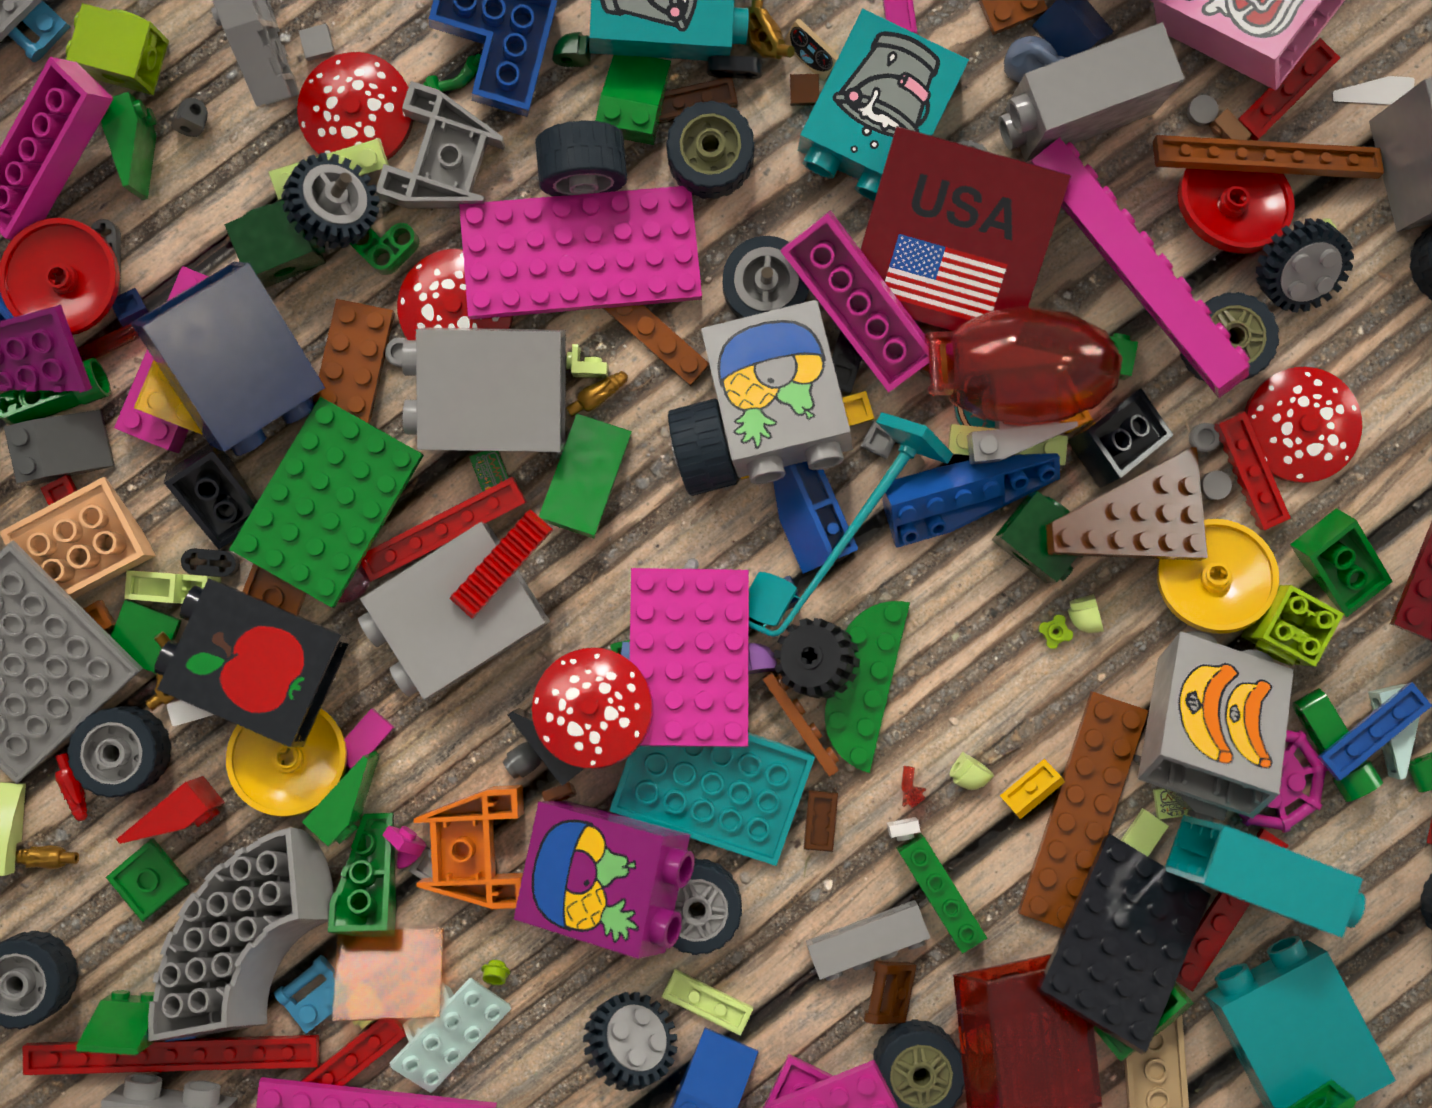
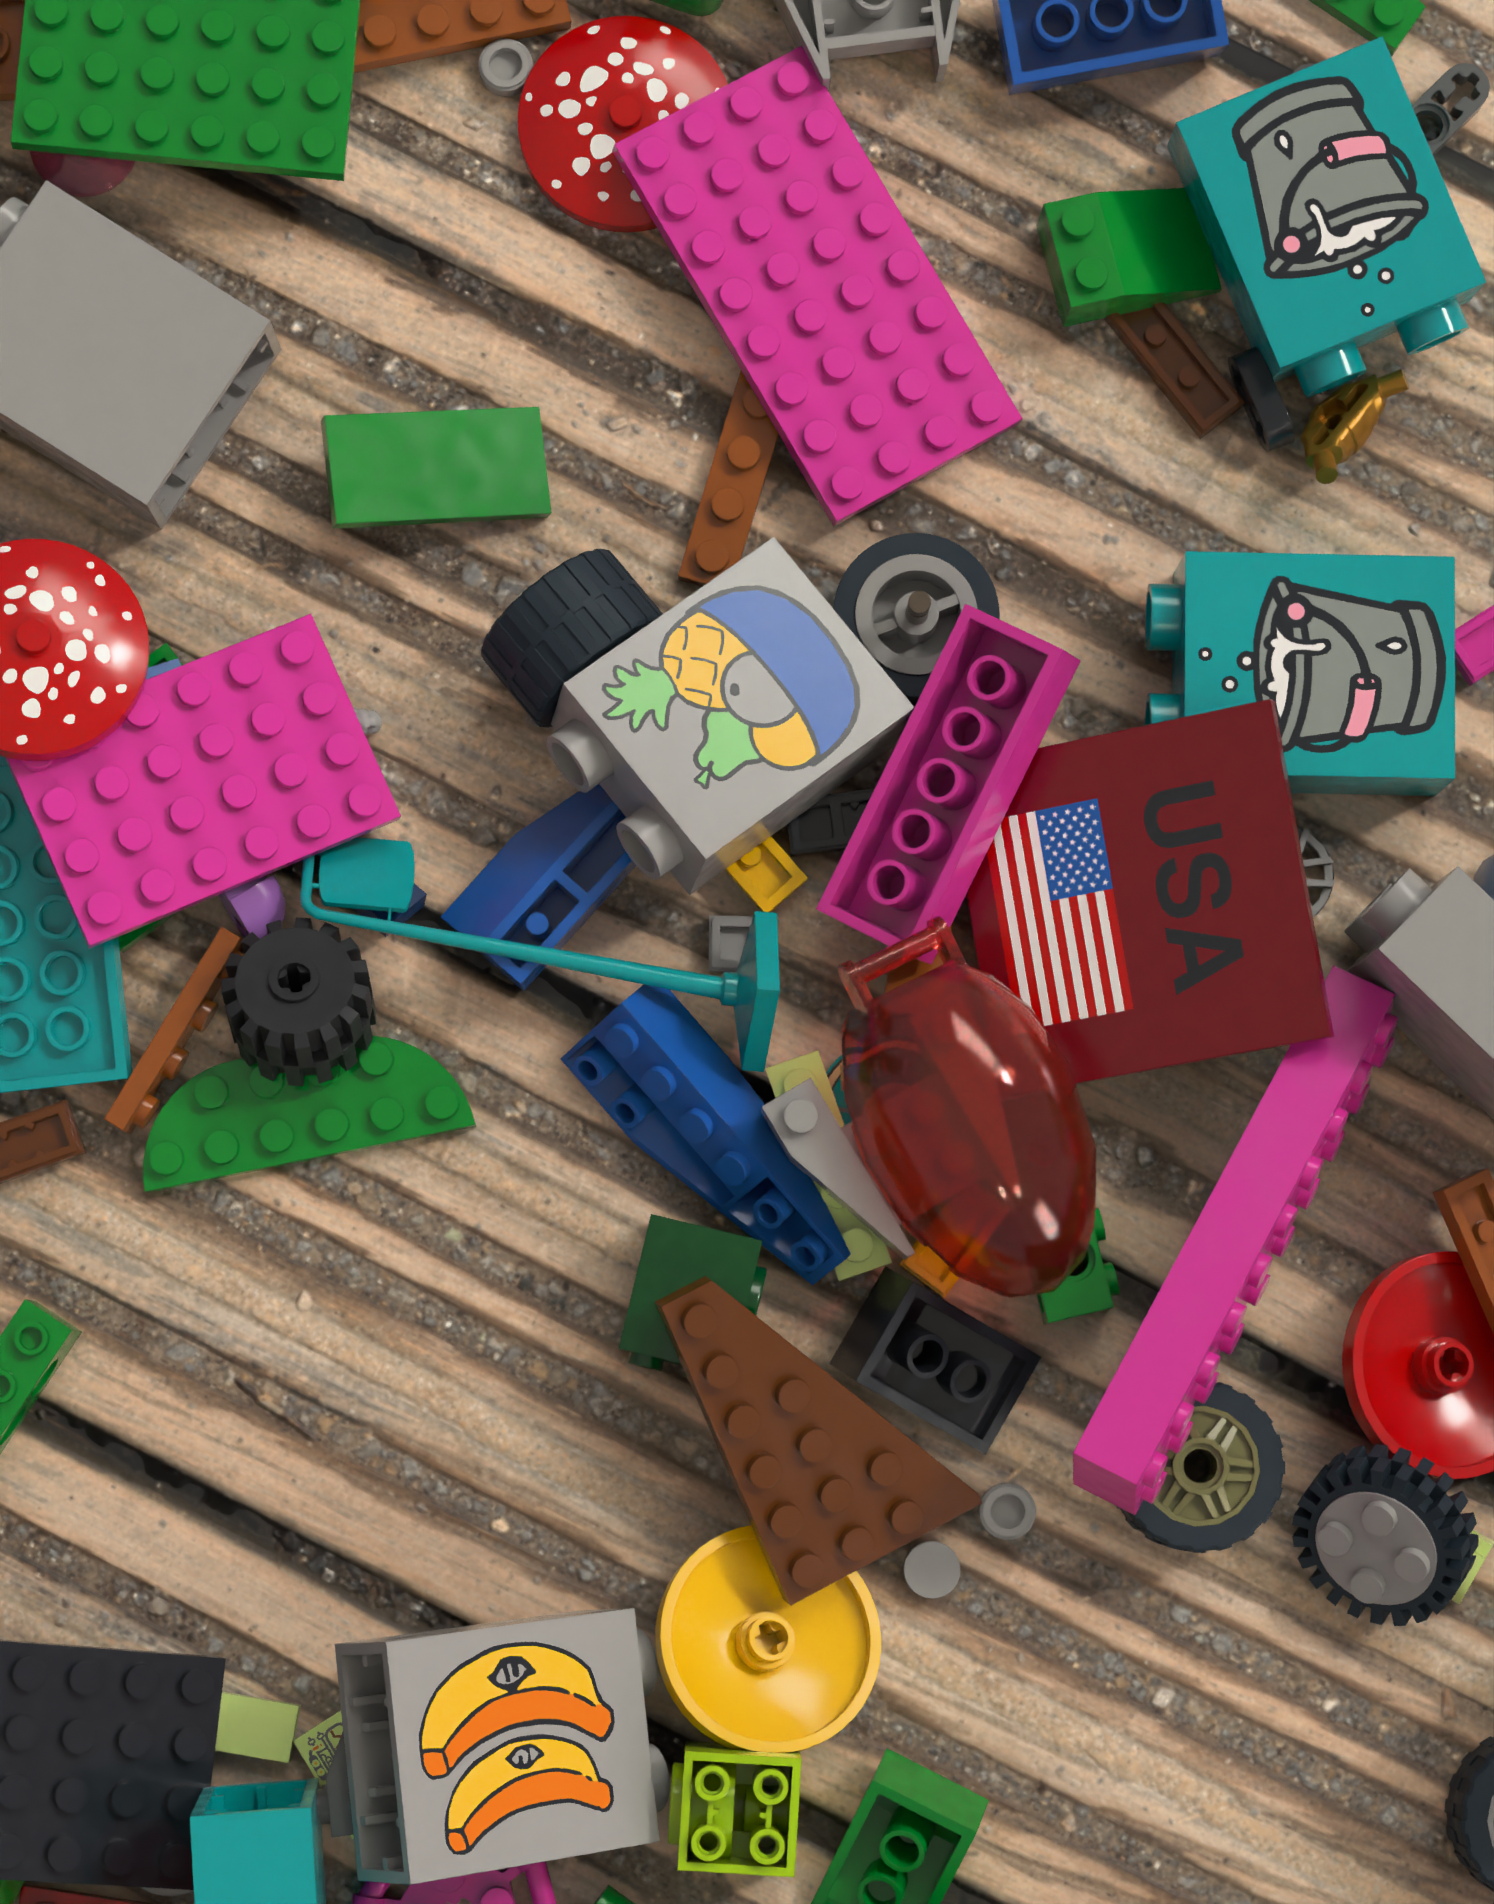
camera: 55 degrees right, 5 degrees down
red plate [361,477,527,582] -> none
light grey brick [402,328,566,452] -> none
red gear [449,509,554,619] -> none
green tile [469,451,509,492] -> none
black wheel [535,120,627,196] -> none
dark green piece [552,32,591,67] -> none
yellowish green bracket [566,344,609,378] -> none
pearl gold piece [566,371,628,417] -> none
wheel [666,101,755,199] -> none
slope [784,19,839,81] -> none
reddish brown tile [790,74,819,106] -> none
white plate [887,817,921,841] -> none
clear red plate [901,766,927,808] -> none
yellowish green piece [949,752,994,790] -> none
yellow plate [1000,759,1065,819] -> none
dark orange plate [1018,691,1149,929] -> none
lime plate [1039,615,1073,649] -> none
yellowish green piece [1068,594,1104,633] -> none
red gear [1214,412,1291,531] -> none
red dish [1244,367,1362,483] -> none

